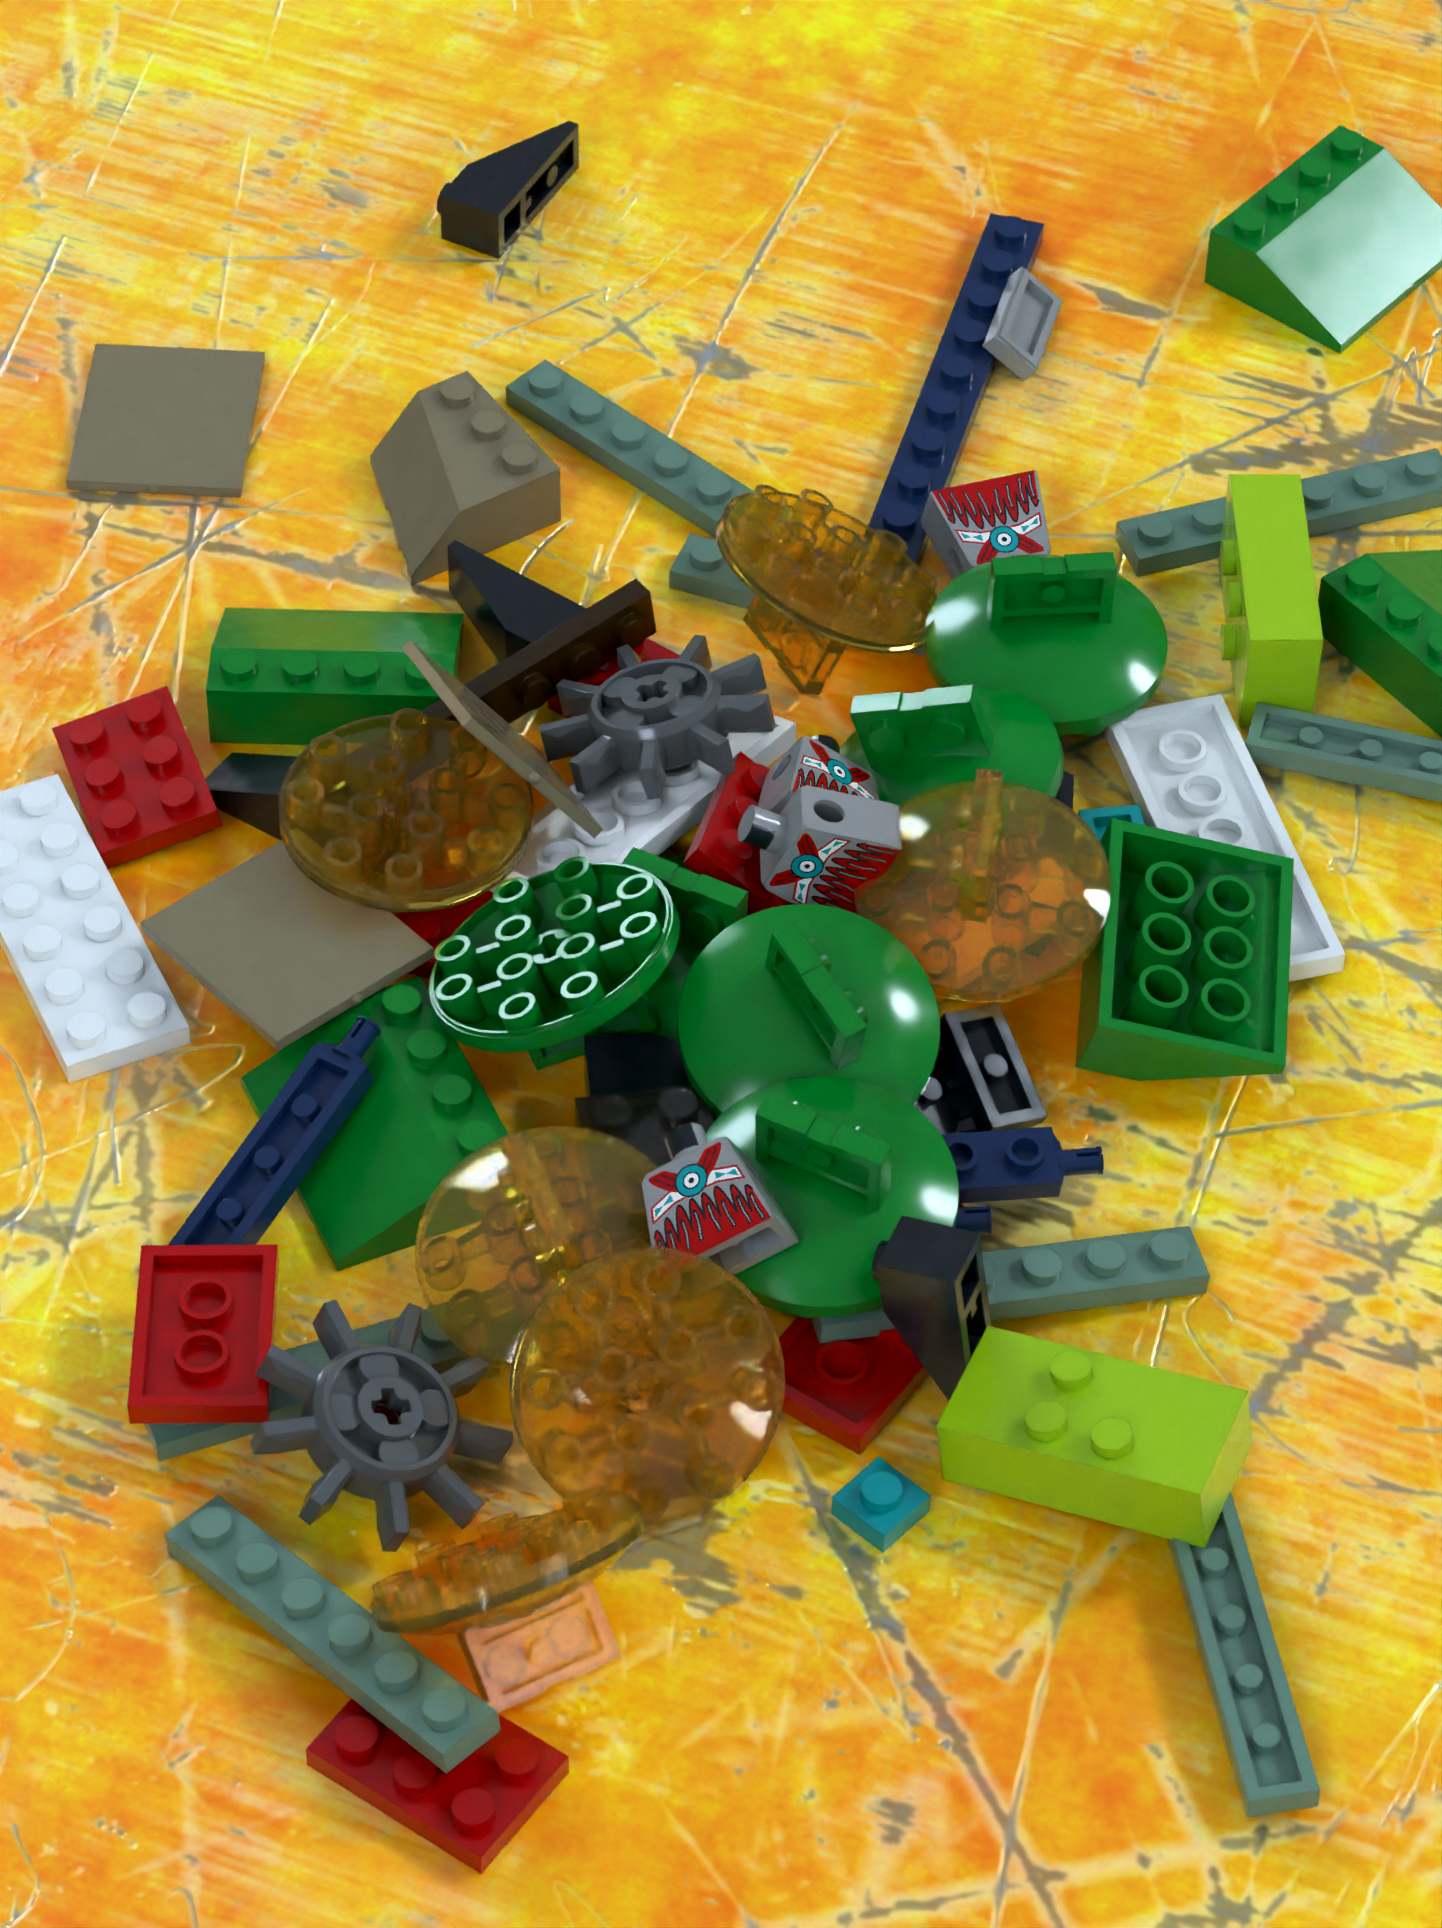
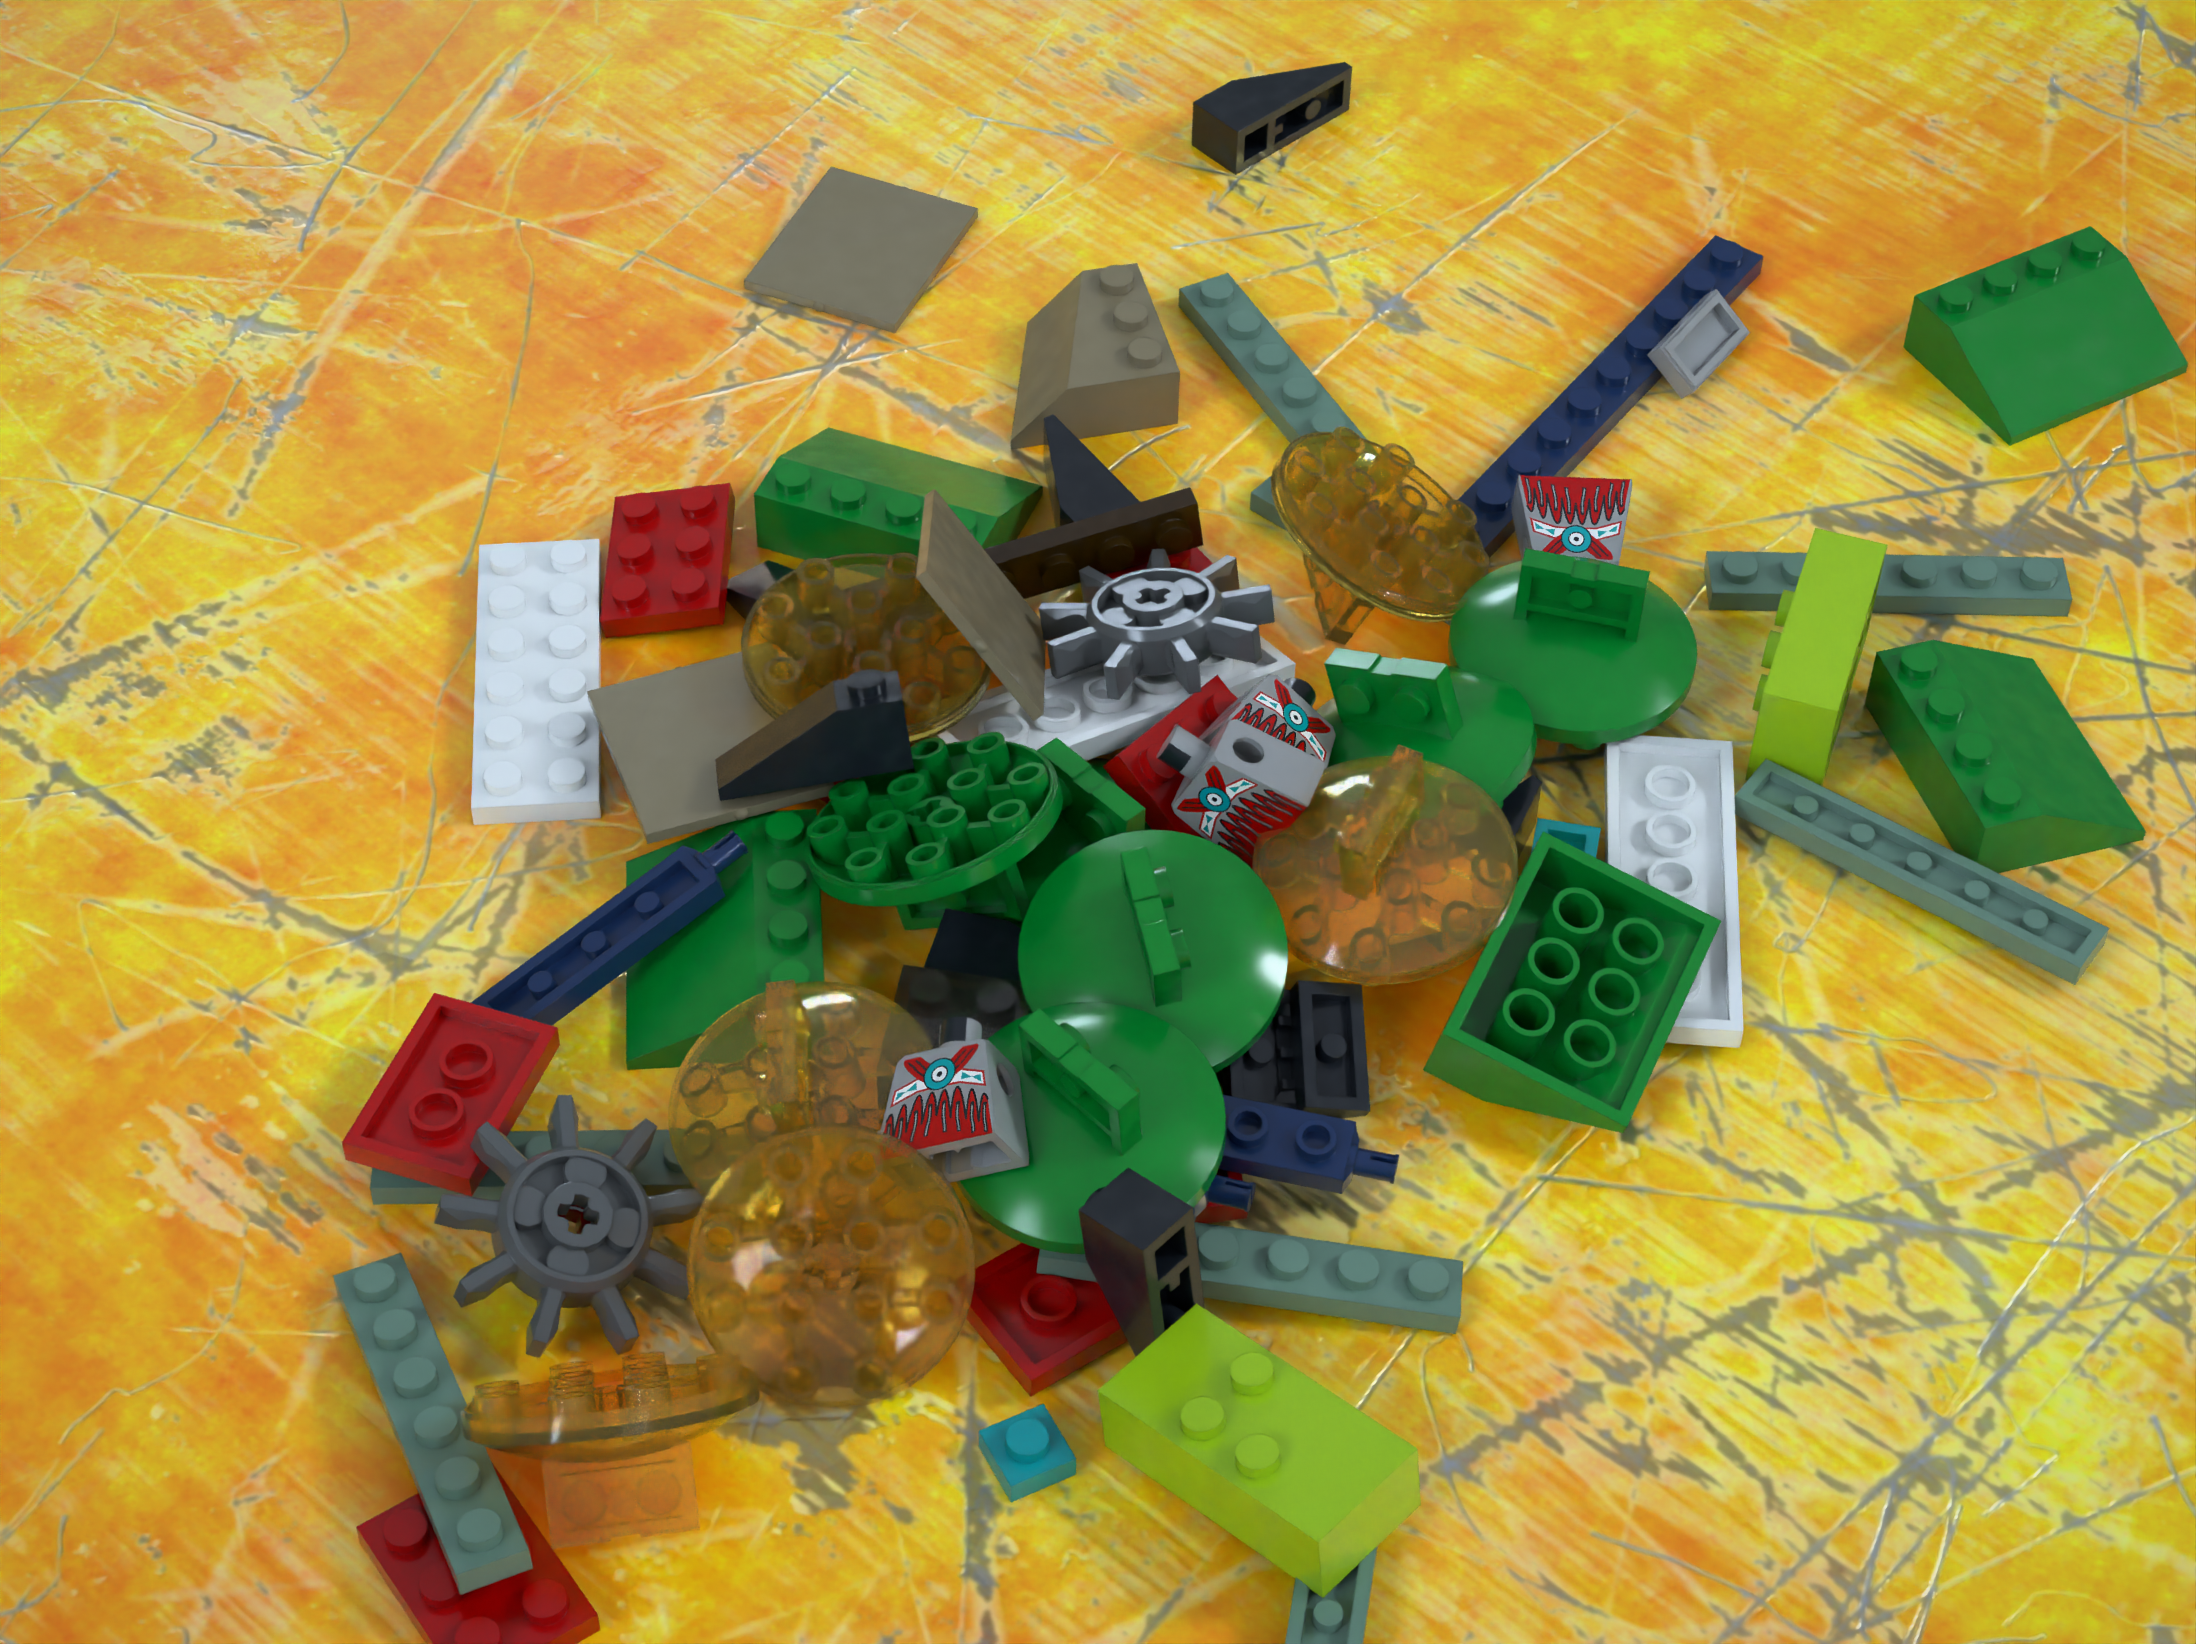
camera: 20 degrees right, 0 degrees up
none -> black slope [715,669,914,801]

